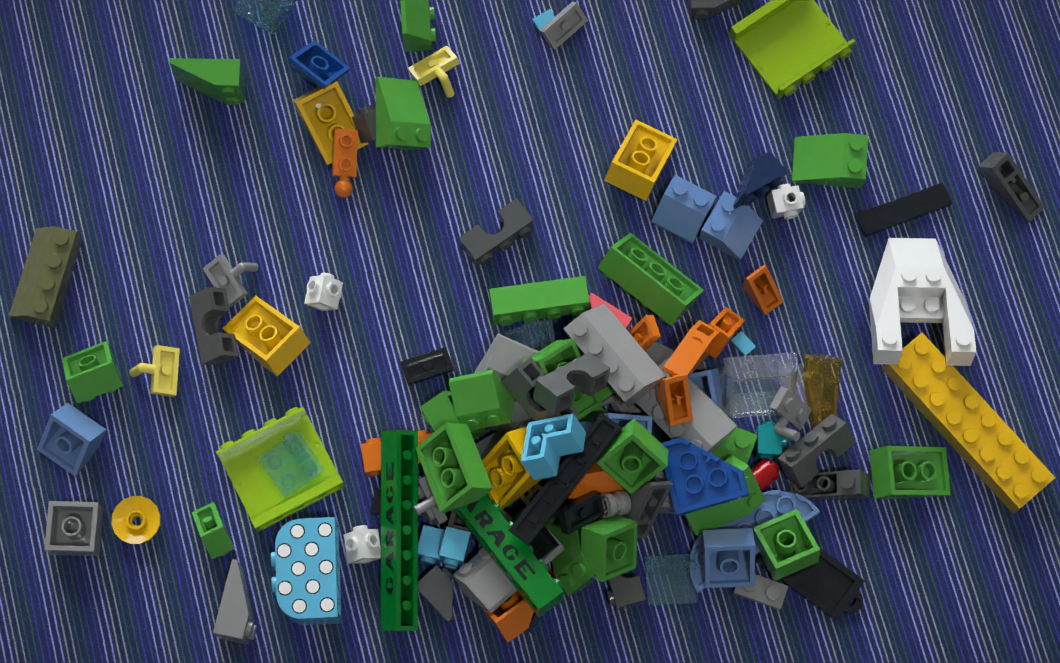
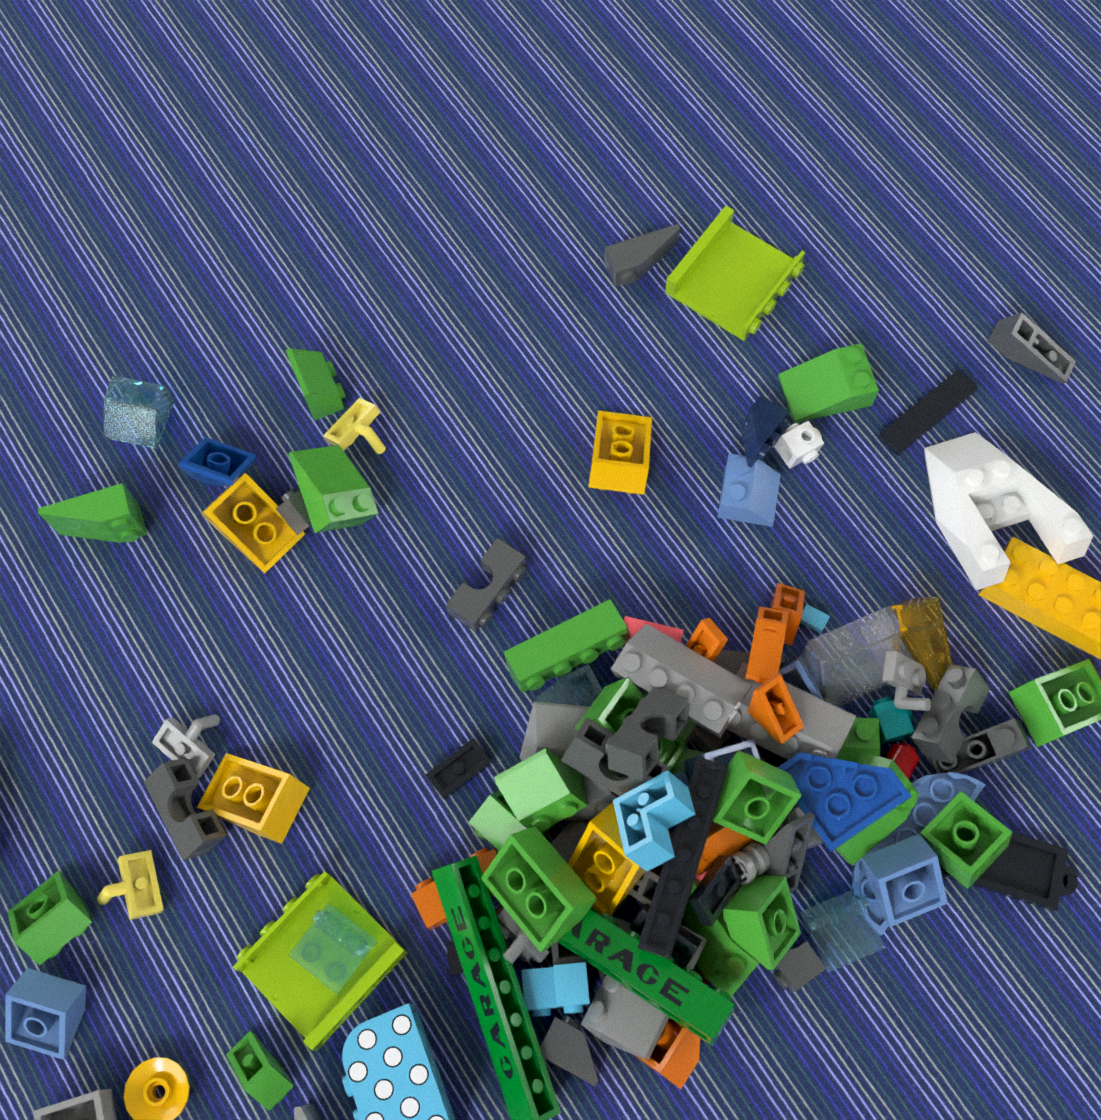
camera: 15 degrees left, 5 degrees down
white brick [304,273,343,311] -> none
orange plate [332,129,358,198] -> none
white brick [344,525,381,564] -> none
medium azure piece [532,9,555,33] -> none
light grey plate [539,2,588,50] -> none
bright green slope [597,232,704,326] -> none
medium blue slope [651,175,717,244] -> none
light grey plate [733,574,788,611] -> none
orange slope [742,265,784,315] -> none

